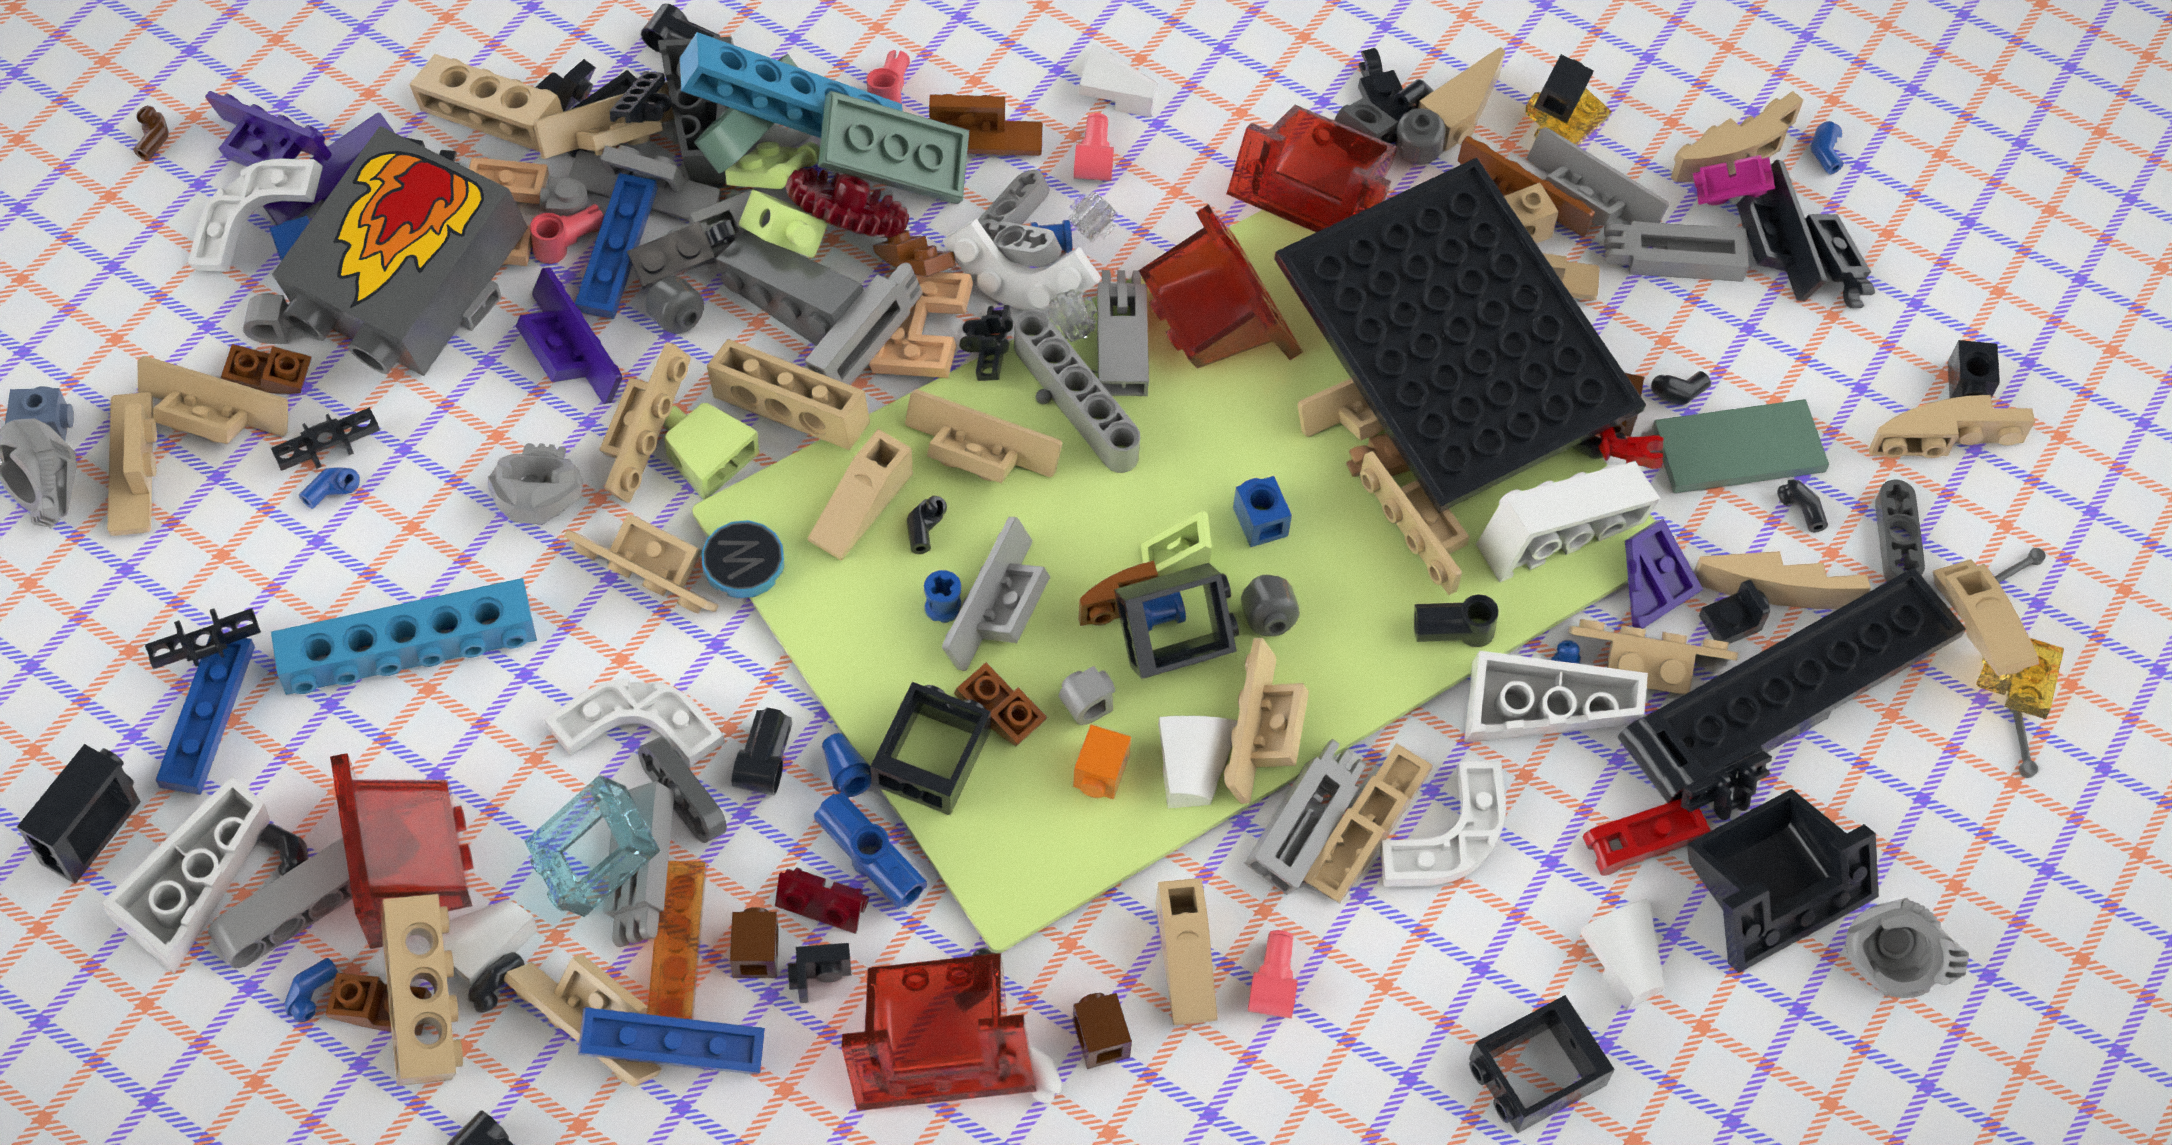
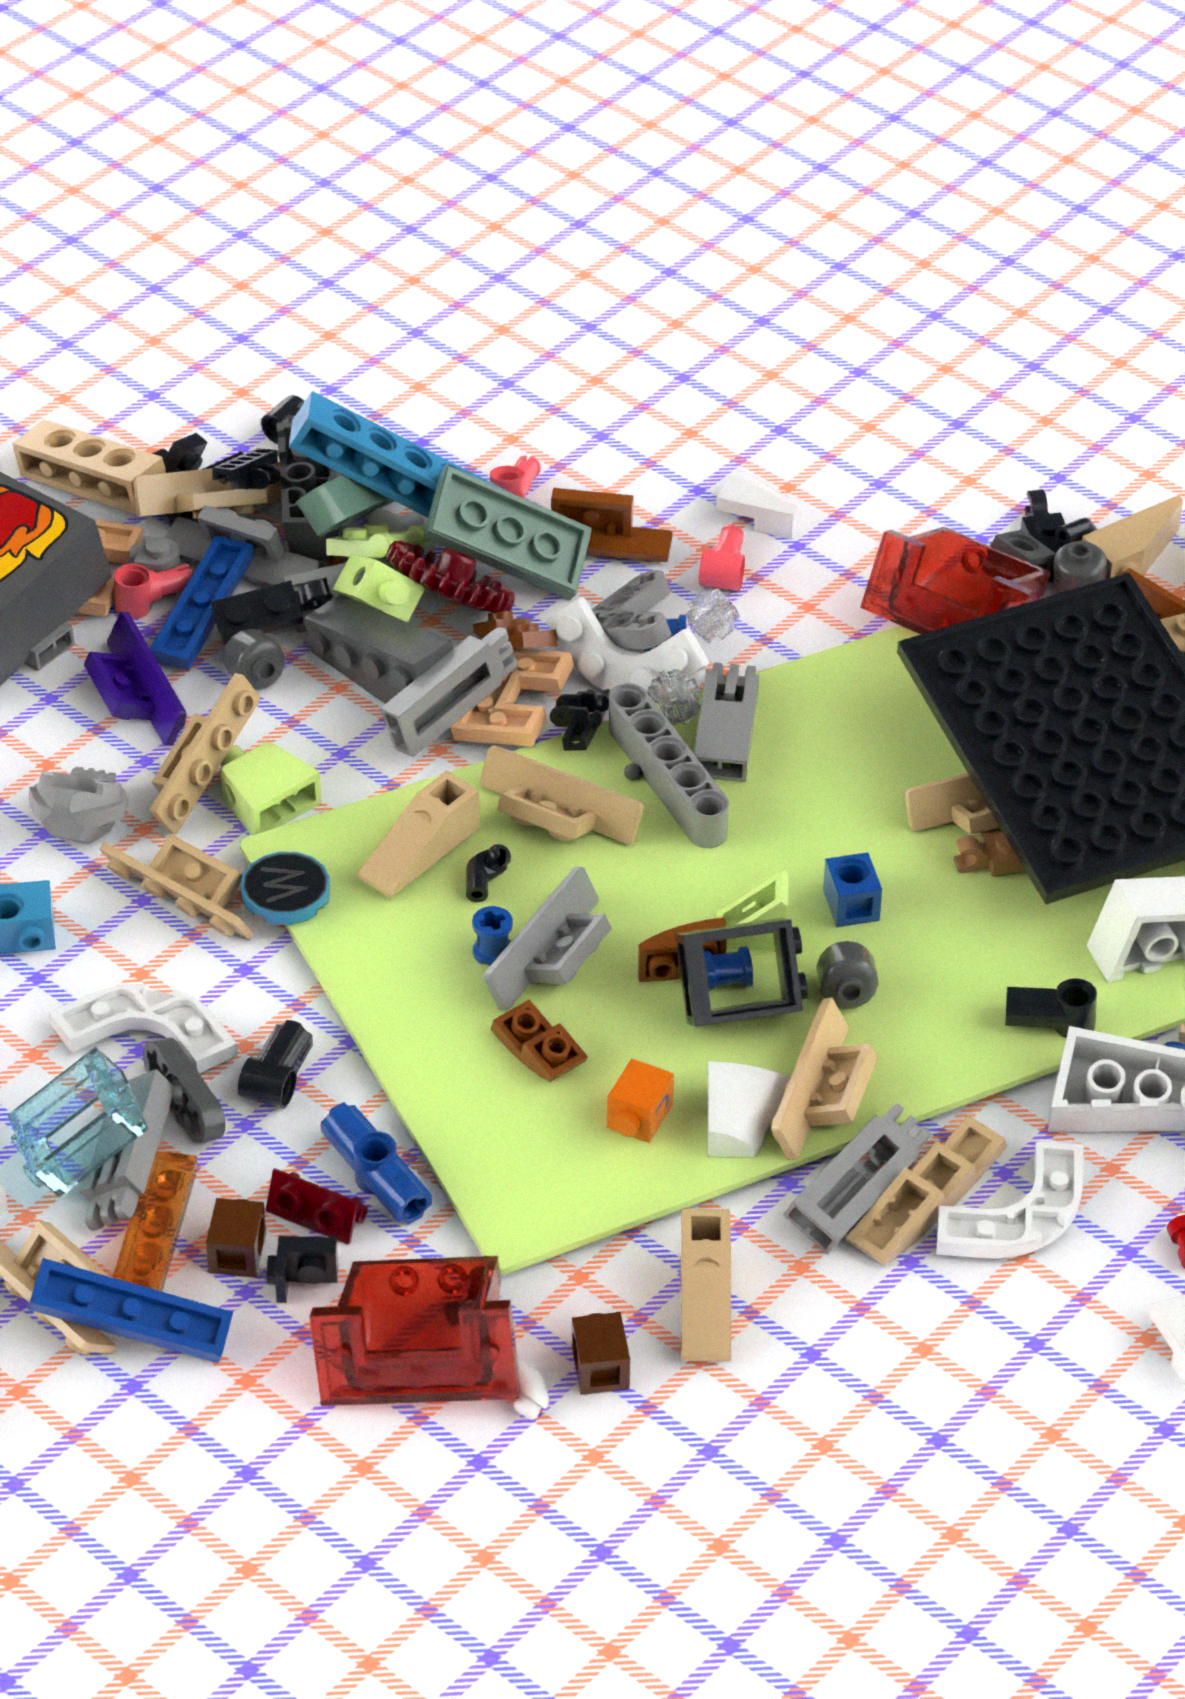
camera: 10 degrees right, 15 degrees down
tan brick [707,339,870,450] -> none
blue cone [822,733,871,797] -> none
black window [870,682,991,815] -> none
light grey plate [1059,666,1115,725] -> none
clear red windscreen [1138,204,1303,369] -> none
coral pin [1248,930,1298,1019] -> none
tan bracket [1360,451,1470,595] -> none
black window [1469,995,1615,1134] -> none

